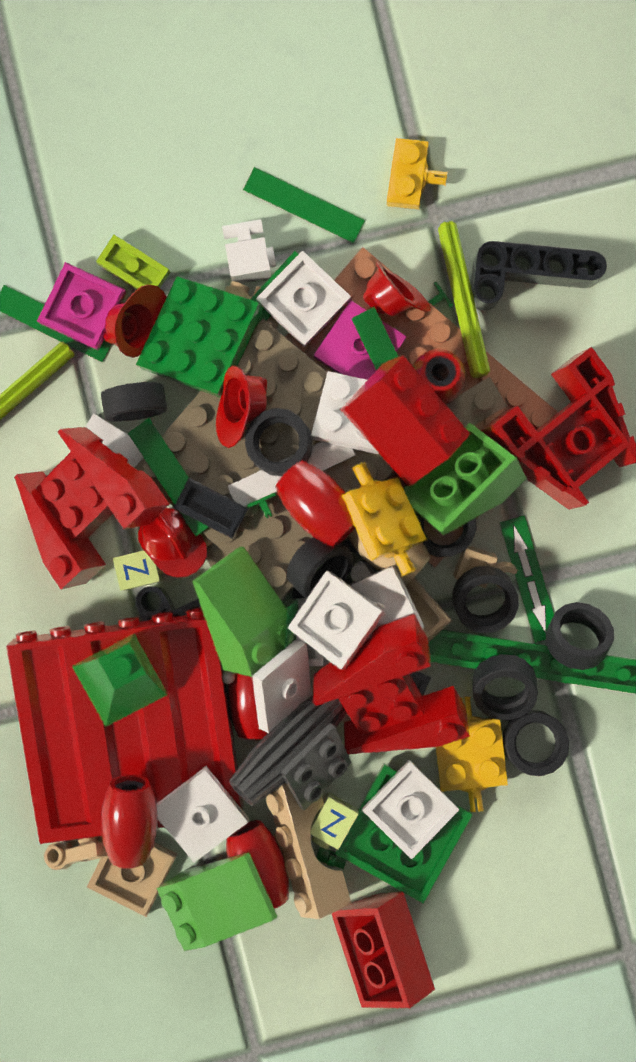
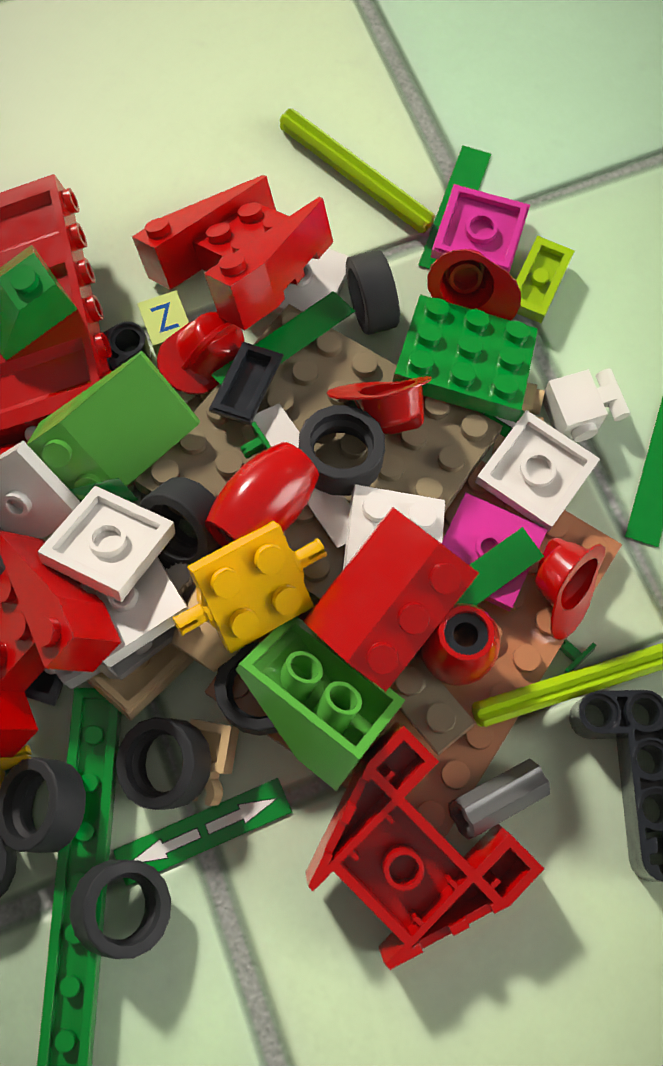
camera: 80 degrees right, 15 degrees down
none -> dark grey axle [448,758,550,840]

